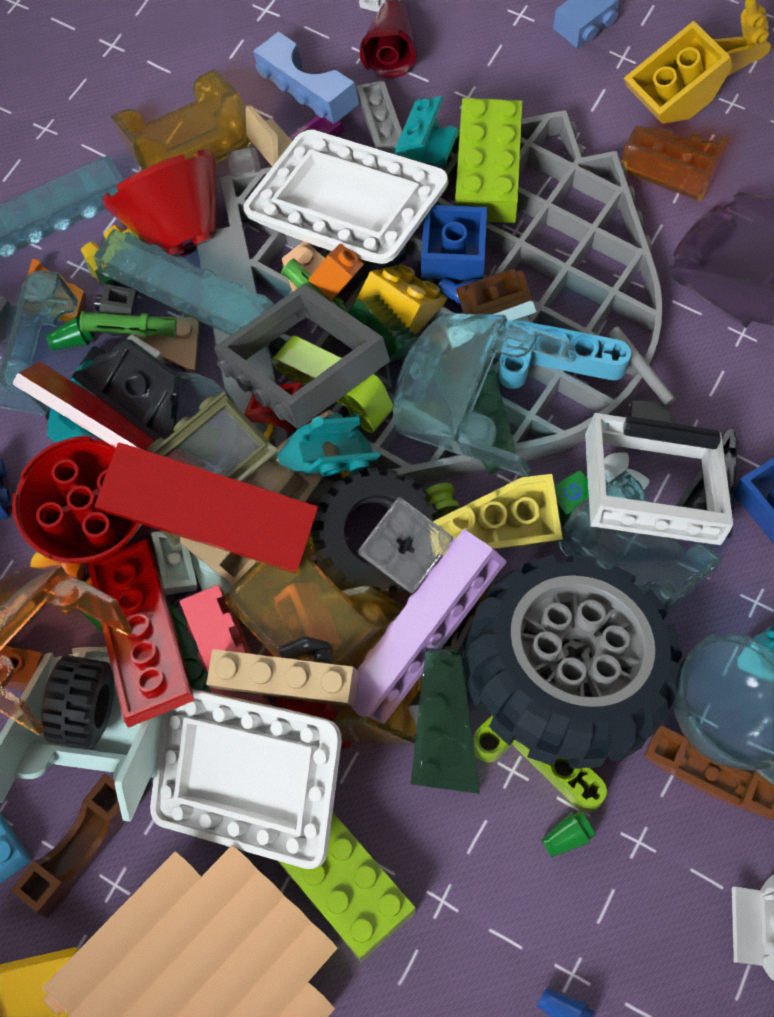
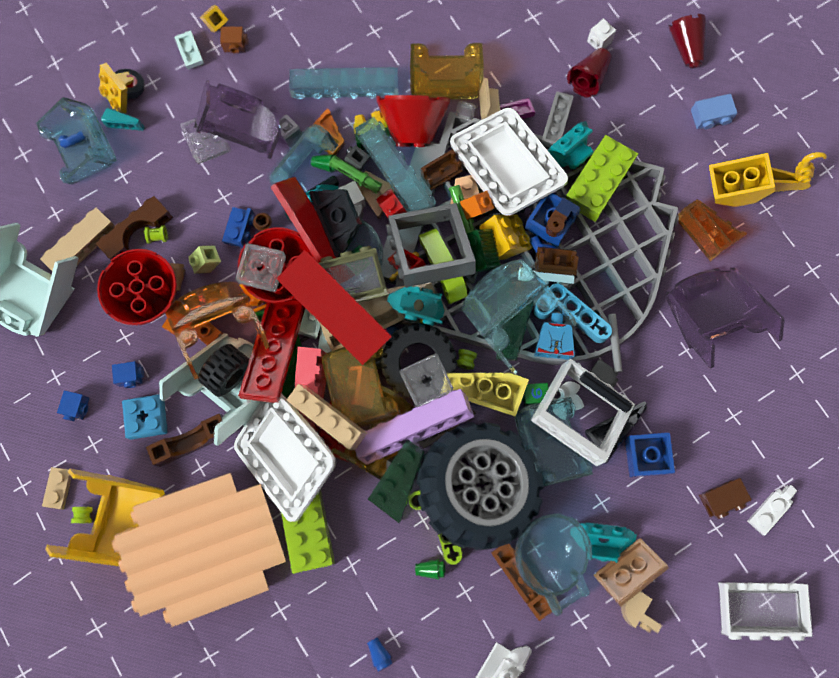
camera: 30 degrees right, 10 degrees up
medium blue arch [253,32,359,124] -> none
black arm [279,636,333,664] -> none
none -> clear brick [235,243,286,292]
none -> reddish brown cone [253,213,272,231]
none -> red arch [376,188,407,219]
none -> reddish brown hinge [421,149,462,191]
none -> dark azure torso [534,313,574,360]
none -> leg [546,197,580,237]

